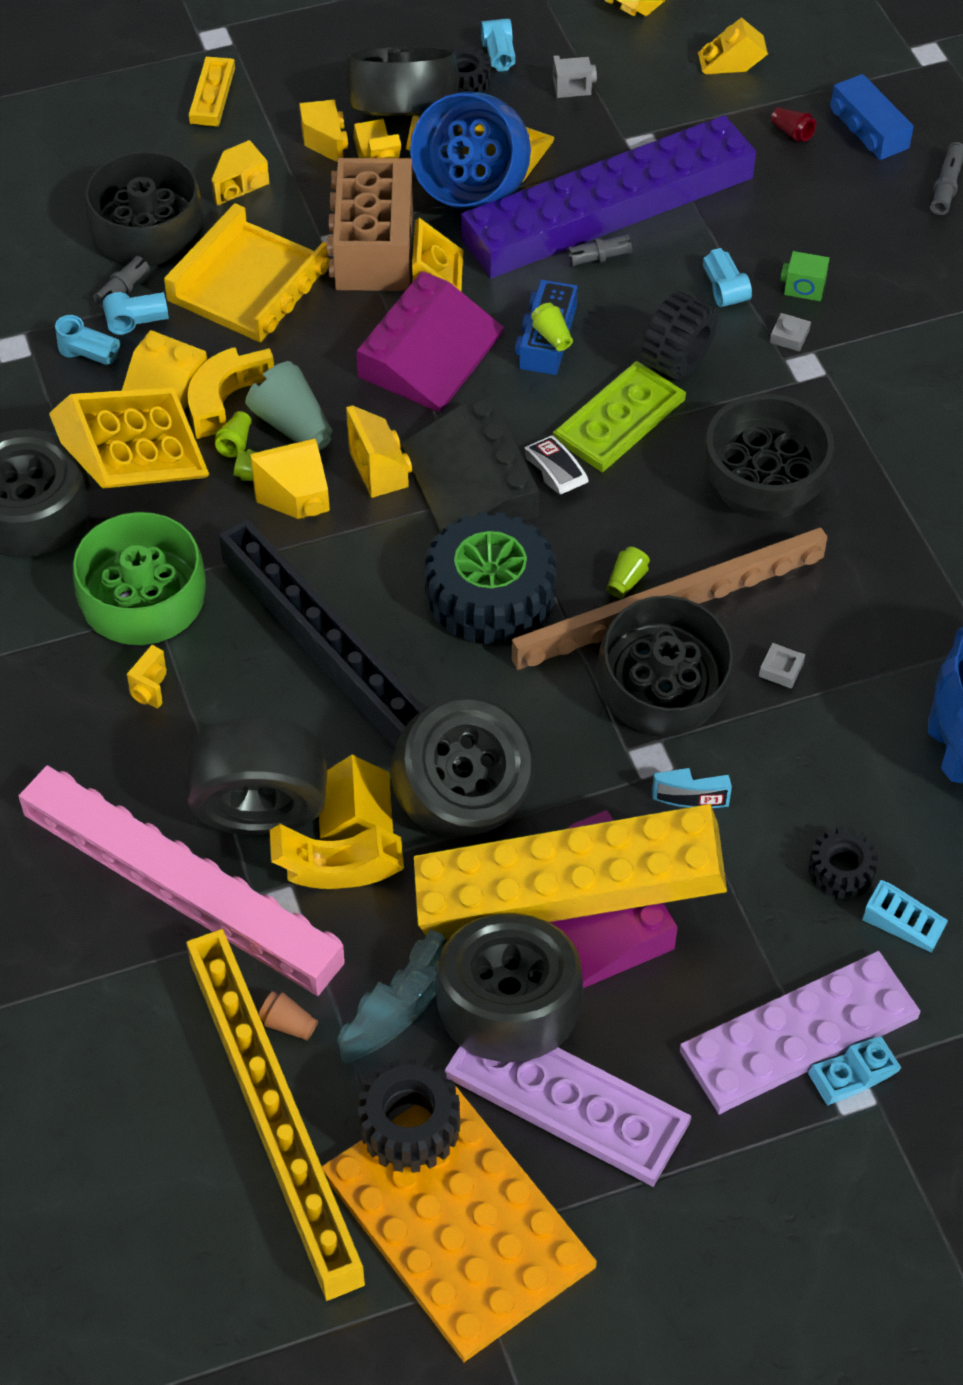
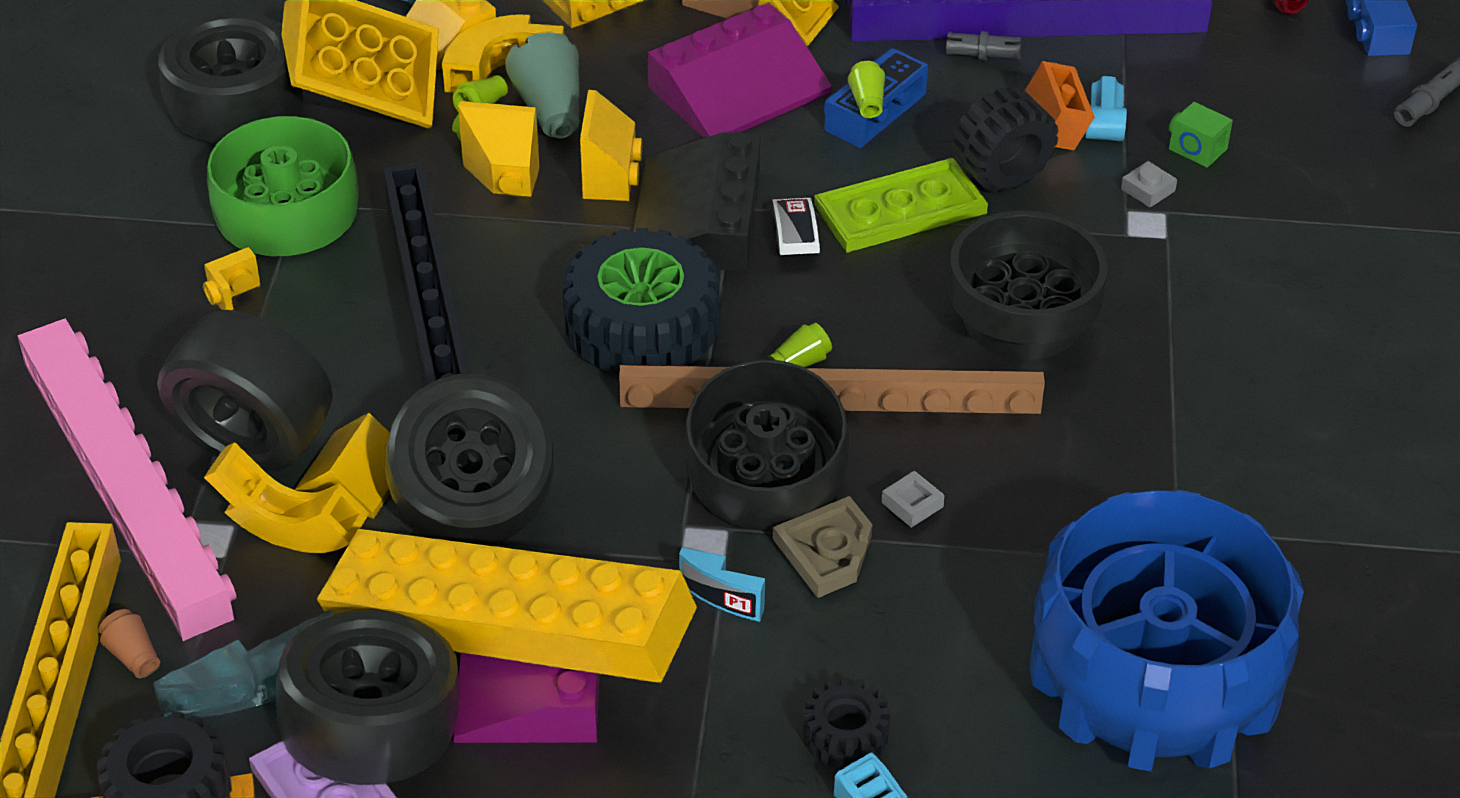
camera: 25 degrees right, 10 degrees down
none -> dark tan plate [773,496,872,598]
none -> orange brick [1025,61,1095,150]

